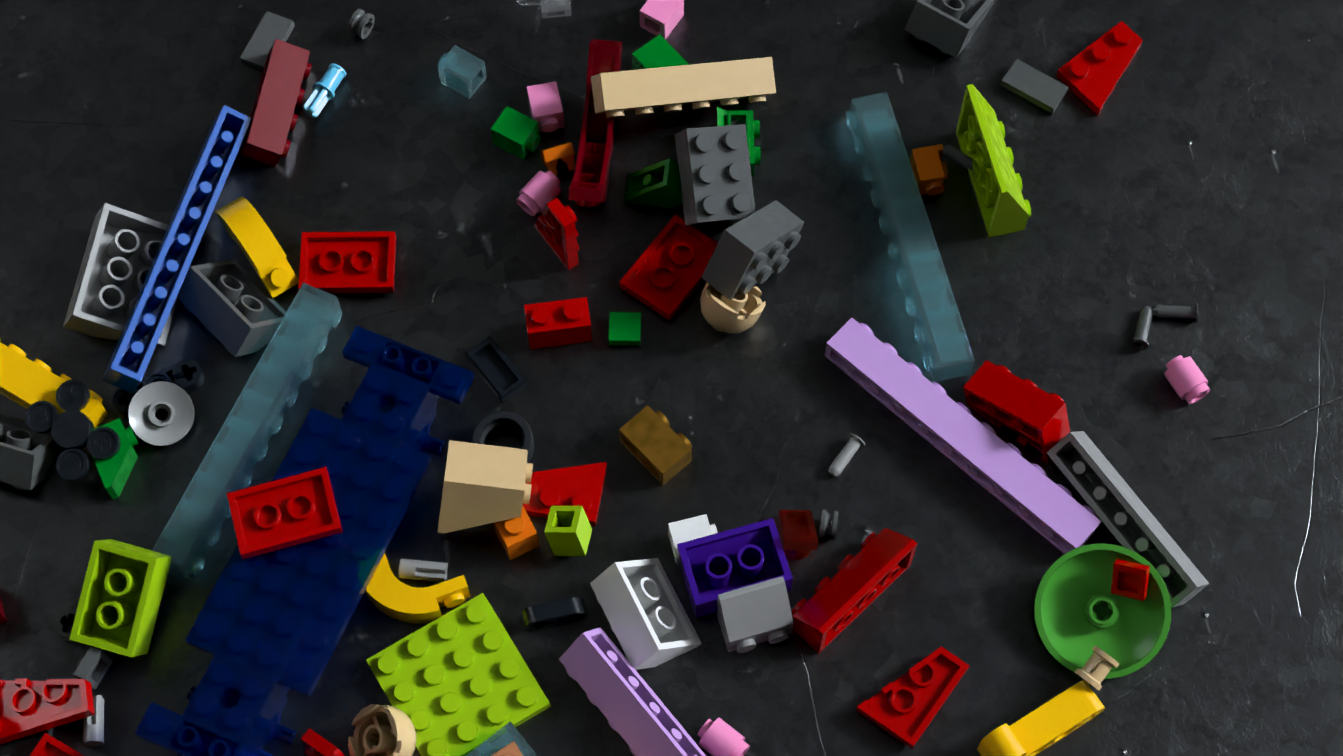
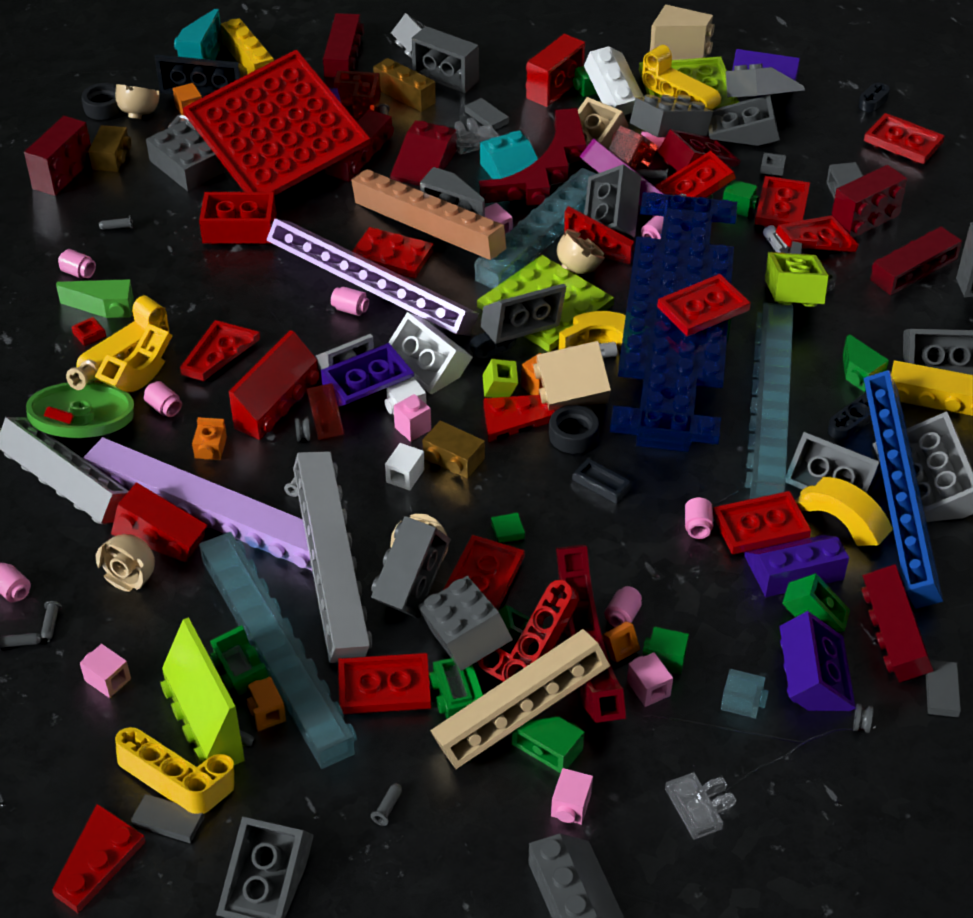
camera: 165 degrees right, 20 degrees down
black piece [25,380,121,482] -> none
light grey dish [128,381,195,446] -> none
medium azure axle [302,63,346,118] -> none
red brick [524,297,592,349] -> none
red wing [534,198,580,270] -> none
none -> bright pink brick [80,644,131,698]
none -> yellow arch [95,324,173,392]
none -> tan cylinder [96,534,155,592]
none -> yellow beam [115,727,235,814]
none -> bright pink brick [144,381,182,417]
none -> orange brick [192,417,227,460]
none -> green window [209,625,269,697]
none -> light grey brick [293,452,372,663]
none -> red plate [338,653,431,714]
none -> dark grey piece [371,783,402,826]
none -> white brick [385,443,425,491]
none -> bright pink brick [394,394,431,442]
none -> red beam [477,580,579,682]
none -> dark grey slope [481,284,567,344]
none -> bright pink brick [685,497,713,539]
none -> dark purple slope [744,535,849,597]
none -> dark purple slope [780,611,856,711]
none -> green slope [782,573,850,633]

